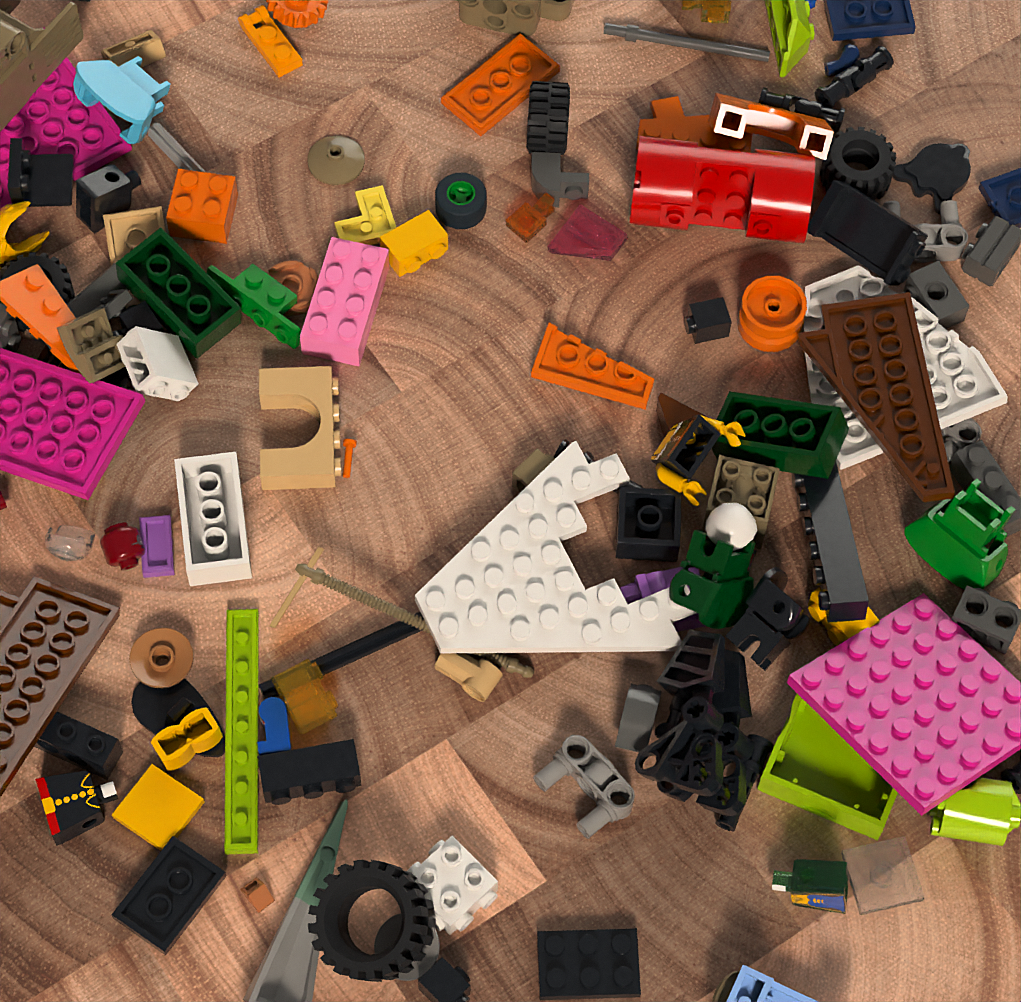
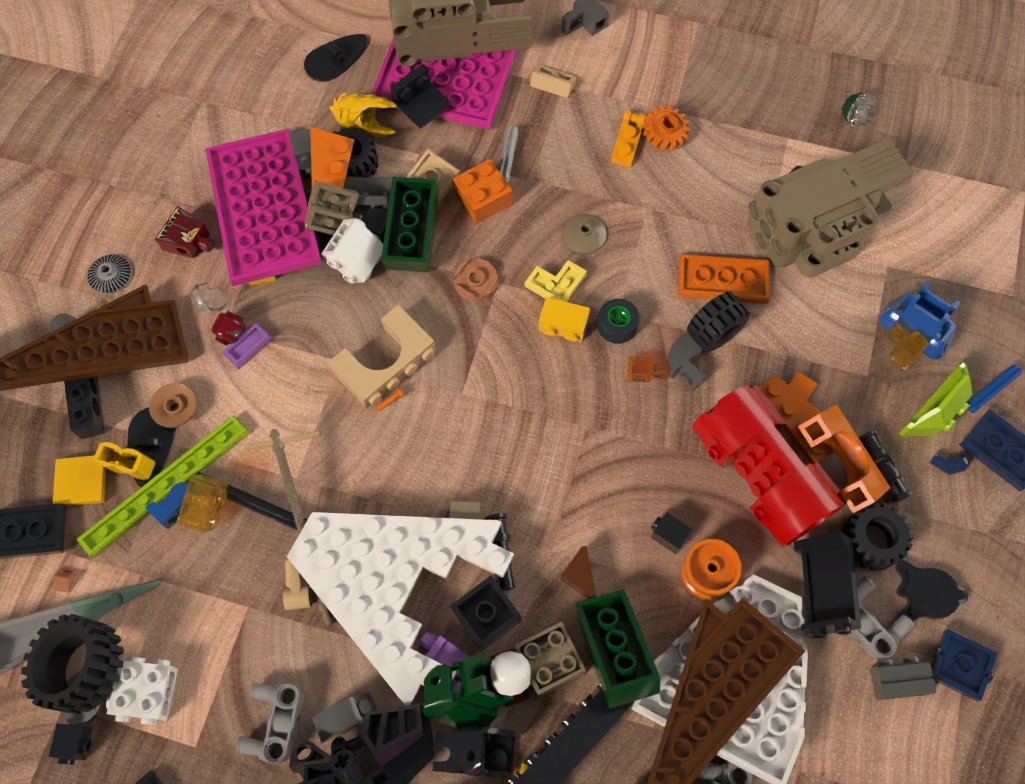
camera: 55 degrees right, 5 degrees up
black torso [35,771,118,846] -> none
medium azure piece [73,56,171,144] -> none
black torso [76,165,141,234] -> none
white brick [174,452,252,586] -> none
green bracket [207,263,301,349] -> none
black brick [257,739,361,805] -> none
bright pink brick [300,237,389,366] -> none
orange wing [531,322,655,410] -> none
clear pink wing [547,204,628,261] -> none
dark grey bar [604,23,770,62] -> none
torso [651,414,746,506] -> none
black piece [815,46,894,108] -> none
dark grey brick [904,261,969,329] -> none

